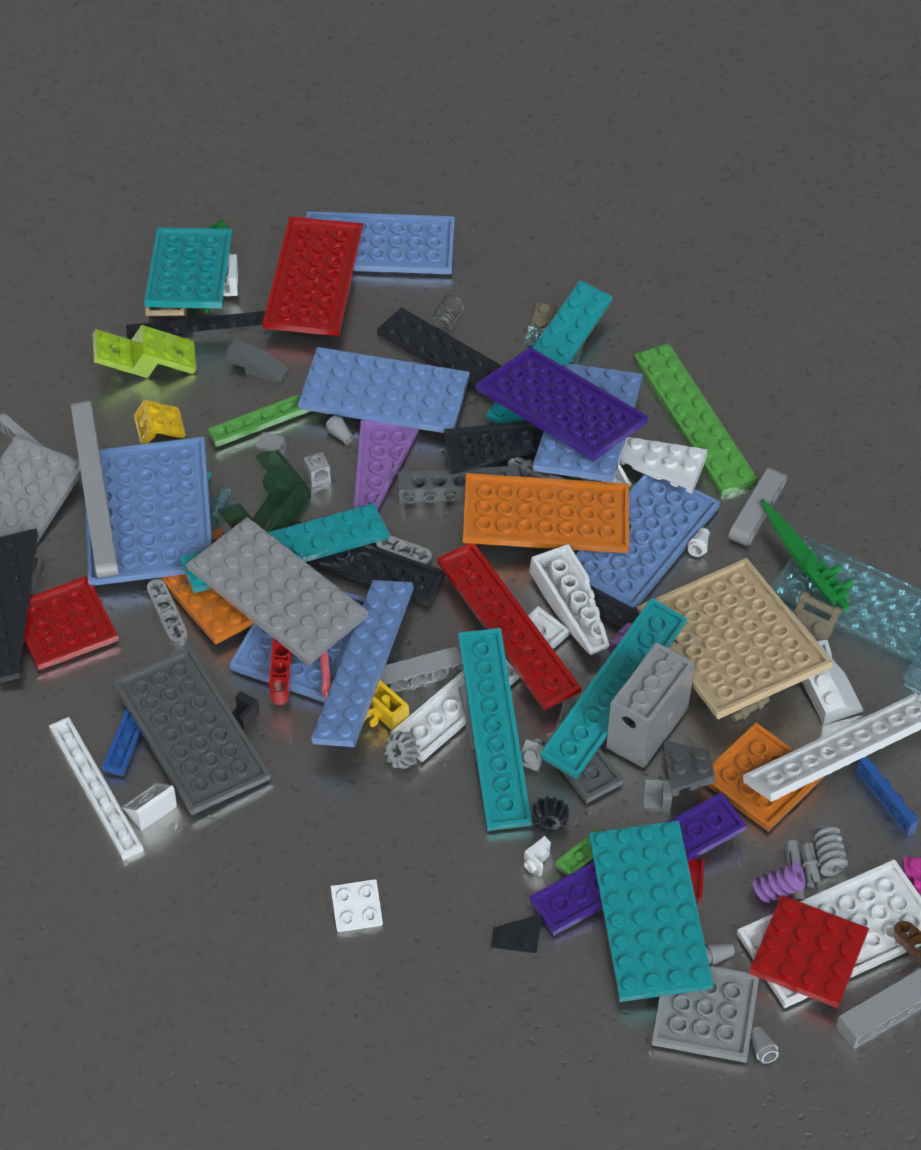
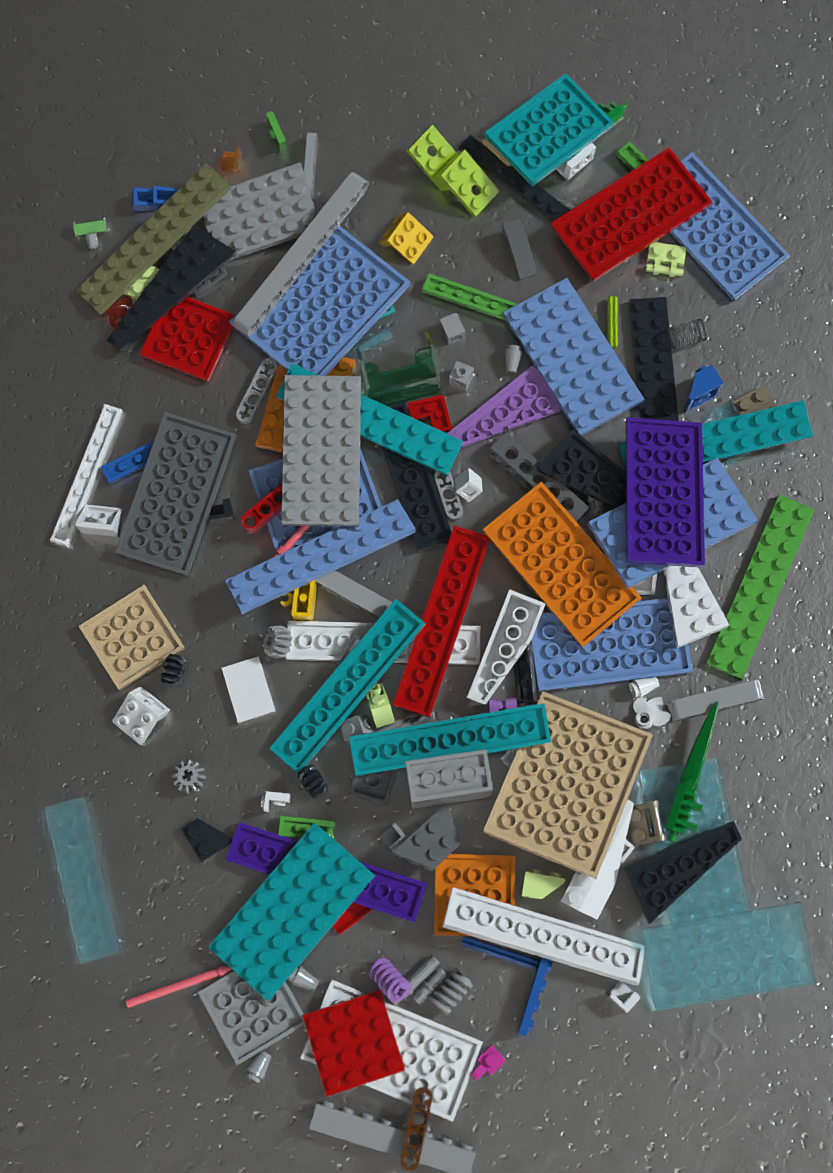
camera: 50 degrees right, 25 degrees up
none -> clear light blue plate [45,797,121,964]
none -> tan plate [79,585,186,691]
none -> coral bar [126,963,234,1008]
none -> black gear [161,653,187,687]
none -> light grey gear [172,759,206,794]
none -> white tile [222,656,276,724]
none -> yellowish green slope [366,682,395,728]
none -> red plate [407,394,452,433]
none -> white panel [455,468,483,502]
none -> blue axle [462,936,539,970]
none -> yellowish green slope [521,869,565,900]
none -> lime axle [607,296,618,349]
none -> bright green plate [616,141,648,171]
none -> black wing [623,821,742,925]
none -> white plate [633,697,671,730]
none -> yellowish green plate [646,242,686,277]
none -> blue slope [684,365,724,413]

